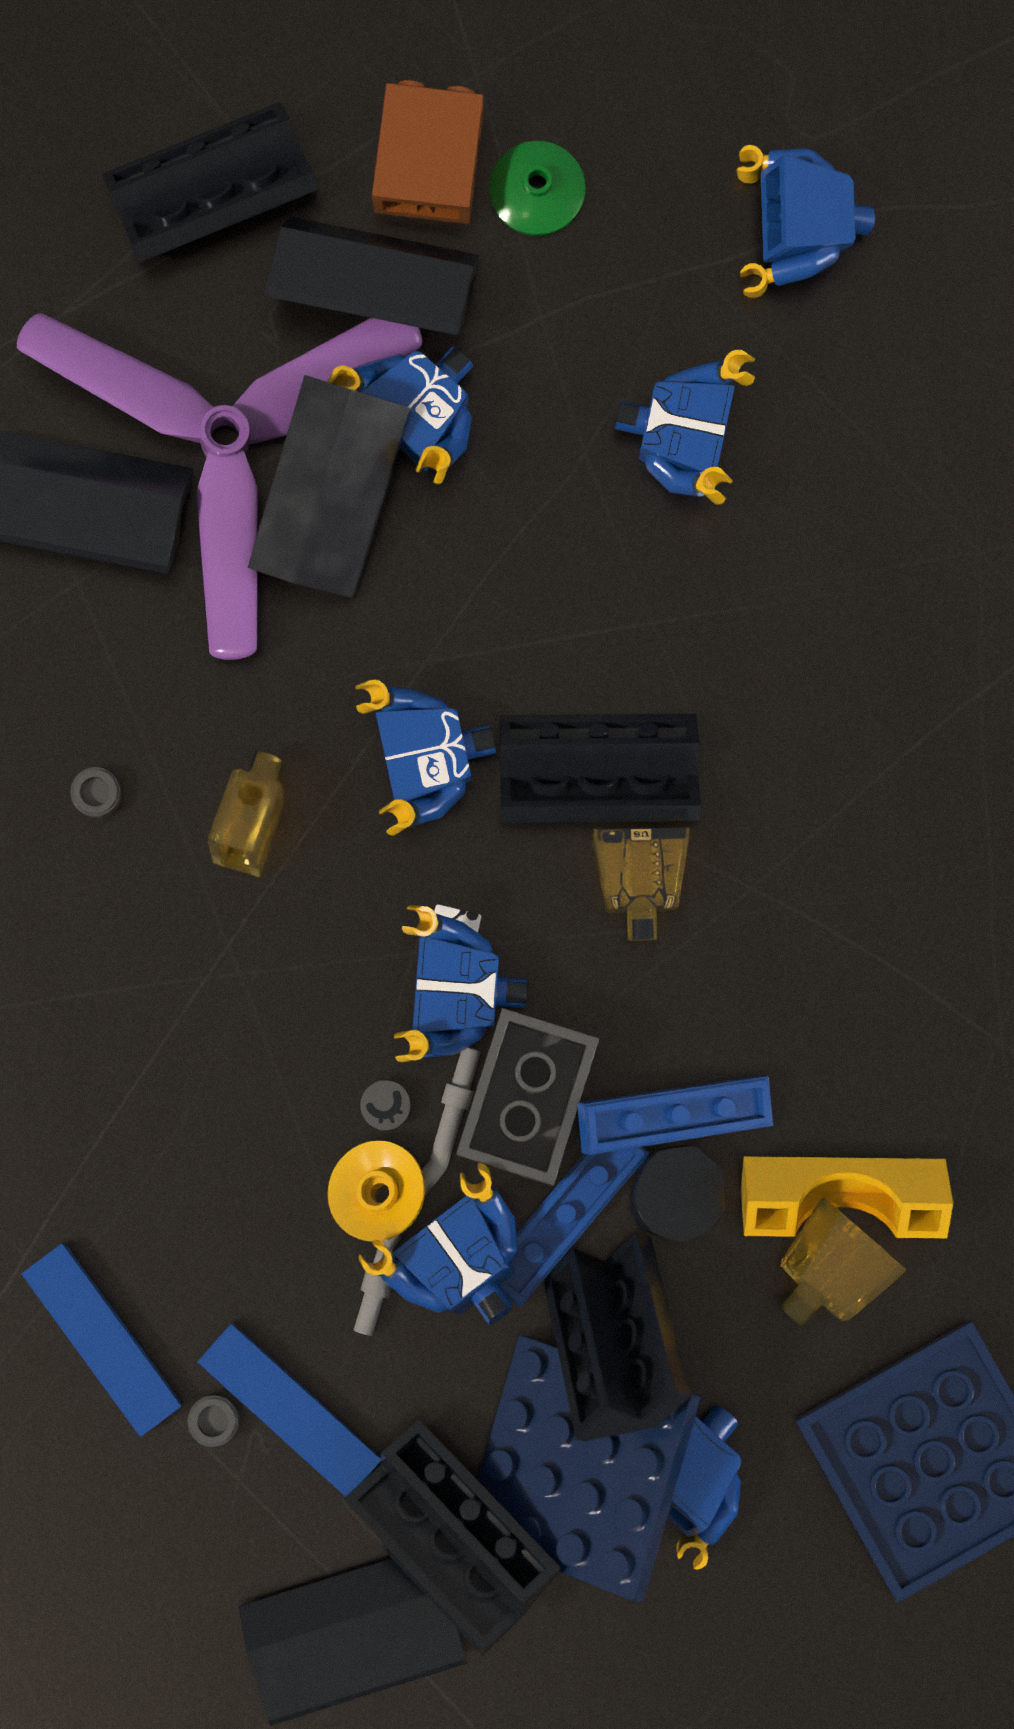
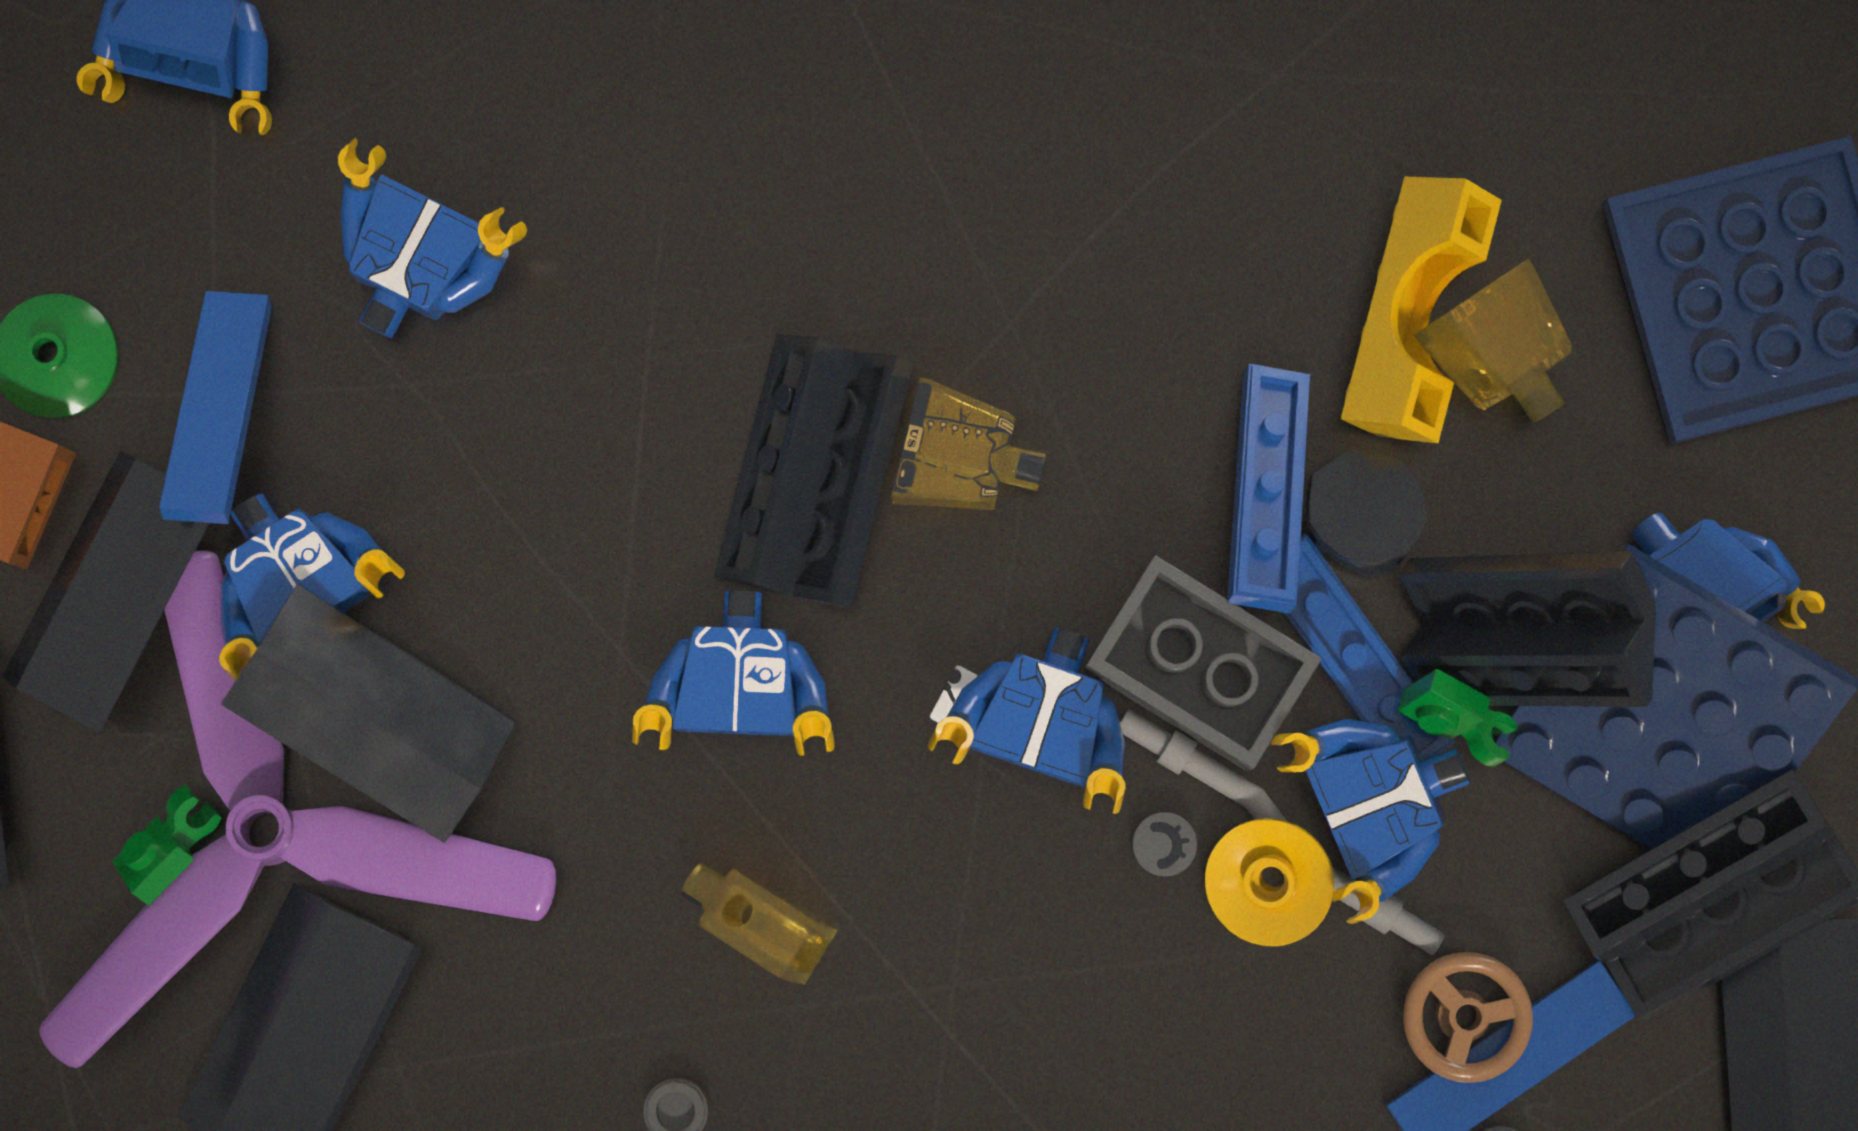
camera: 70 degrees left, 0 degrees up
none -> green plate [112,785,221,906]
none -> blue tile [159,291,272,524]
none -> green plate [1397,669,1518,766]
none -> medium nougat piece [1403,952,1533,1083]

